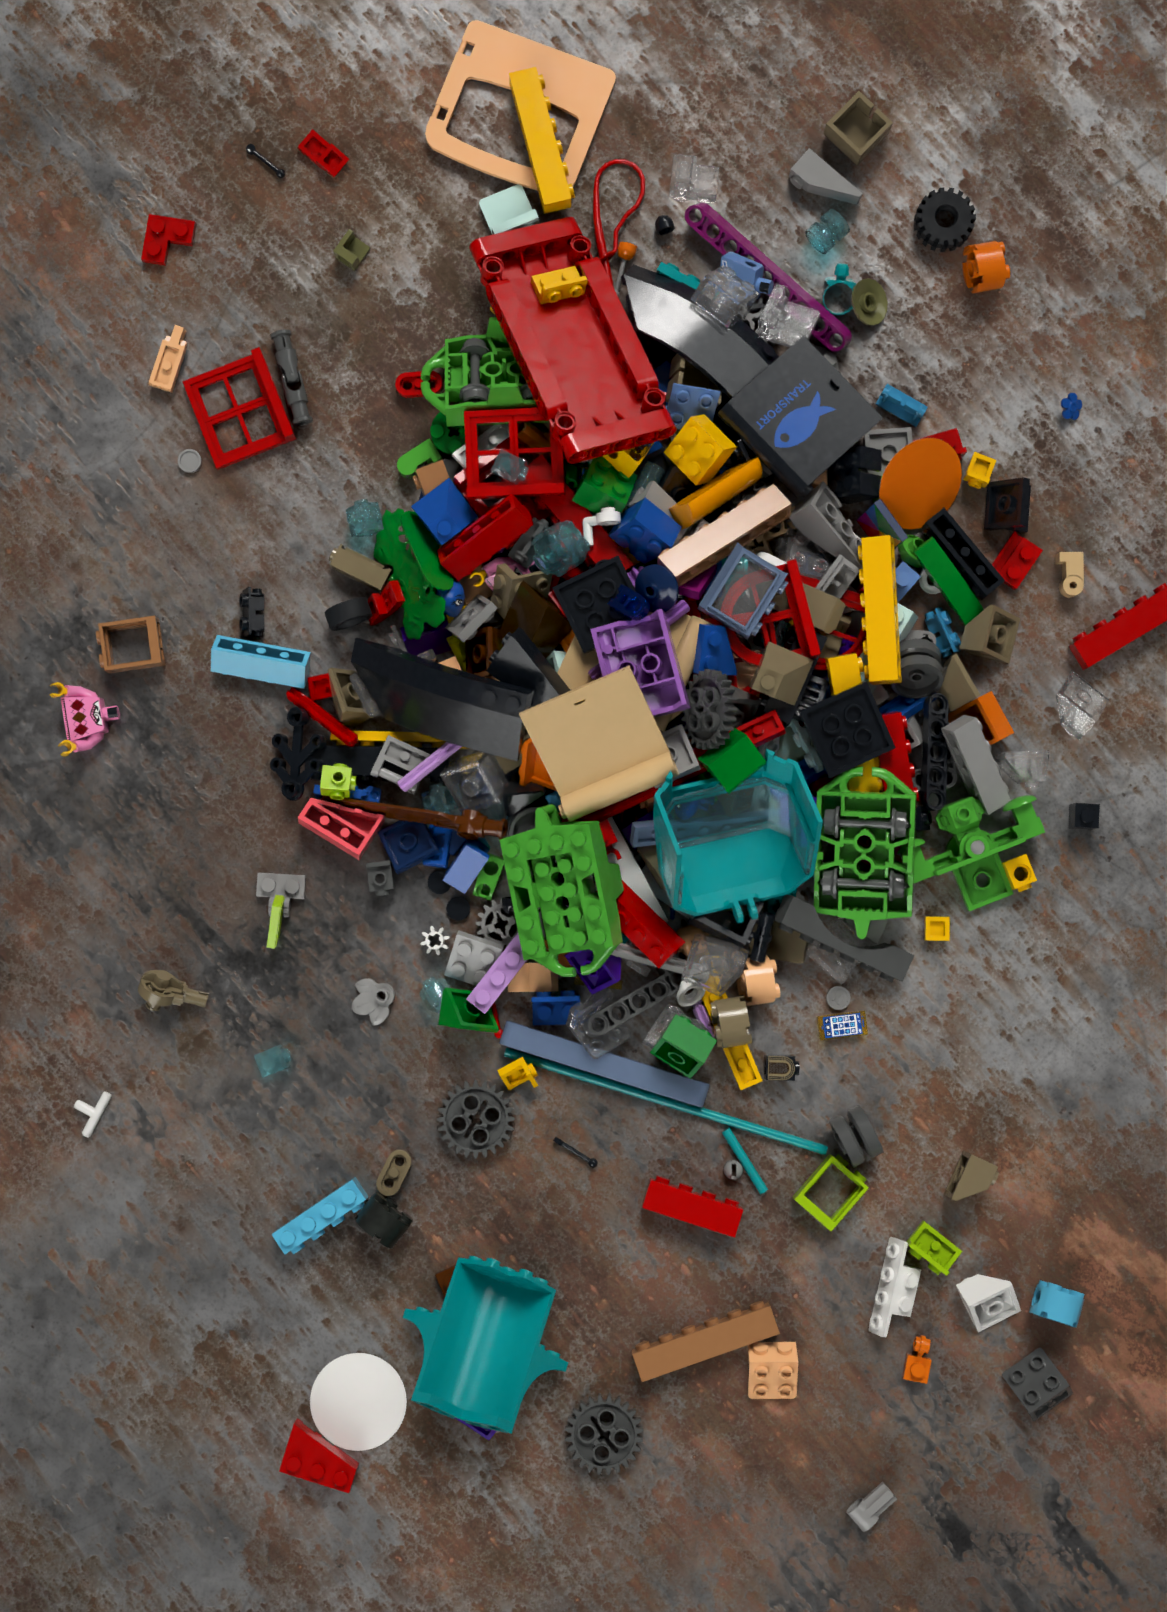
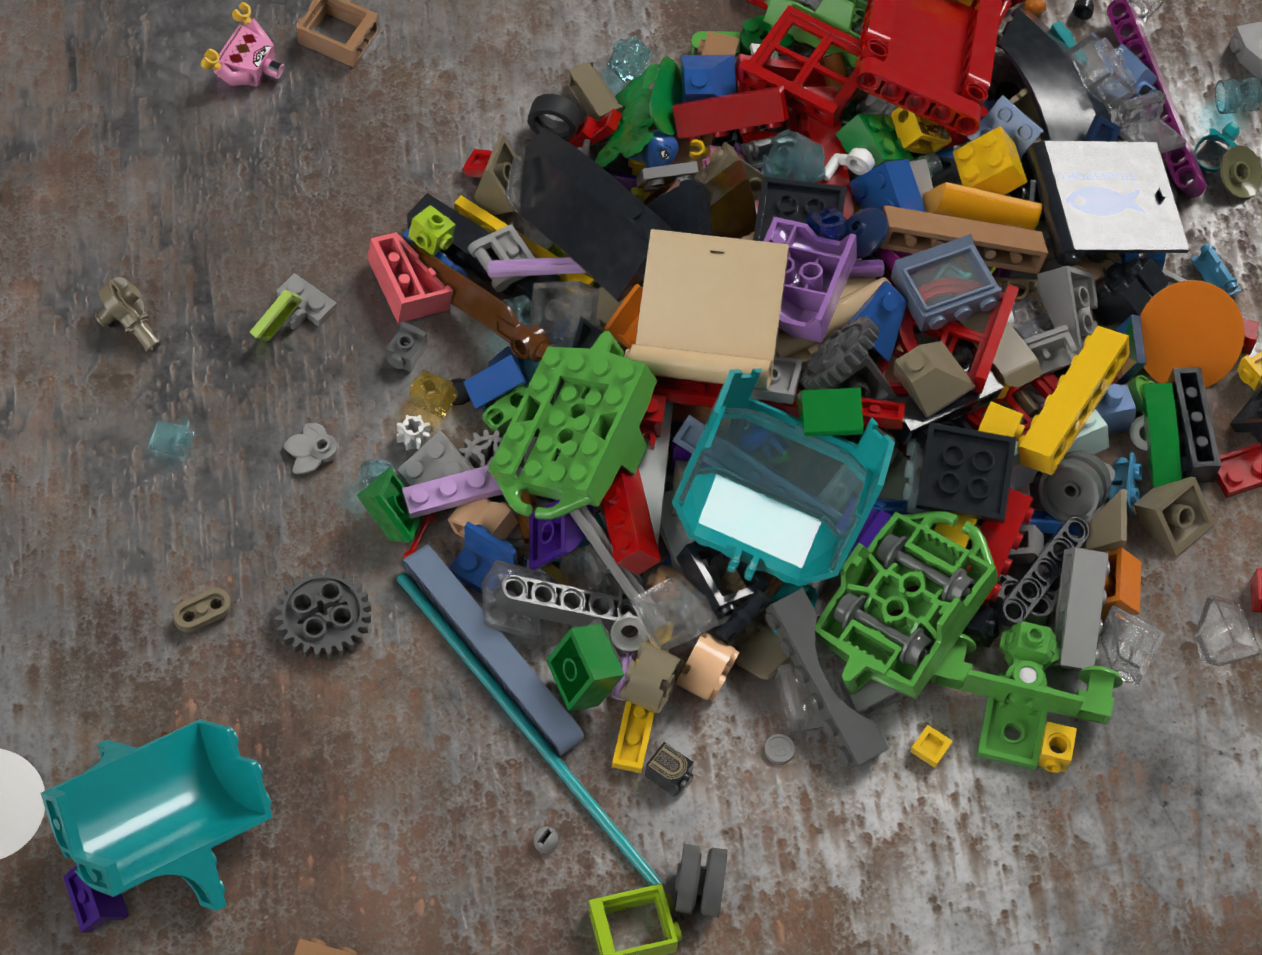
camera: 30 degrees right, 25 degrees down
medium azure brick [211,635,311,689] -> none
black hinge [239,587,264,637] -> none
black plant [270,707,326,801] -> none
medium azure brick [271,1177,369,1255] -> none
red axle [286,687,358,747] -> none
pearl dark grey brick [355,1192,413,1249] -> none
dark blue tile [377,820,440,875] -> none
blue plate [422,825,454,869] -> none
black piece [446,897,470,921] -> none
clear light blue bracket [491,449,529,484] -> none
yellow bracket [497,1057,538,1090] -> none
black hinge [553,1137,598,1168] -> none
red brick [641,1175,743,1238] -> none
teal bar [722,1128,768,1194] -> none
tile [817,1011,868,1040] -> none
black brick [1068,803,1100,830] -> none
none -> clear yellow brick [409,370,458,418]
none -> dark blue plate [1084,115,1122,142]

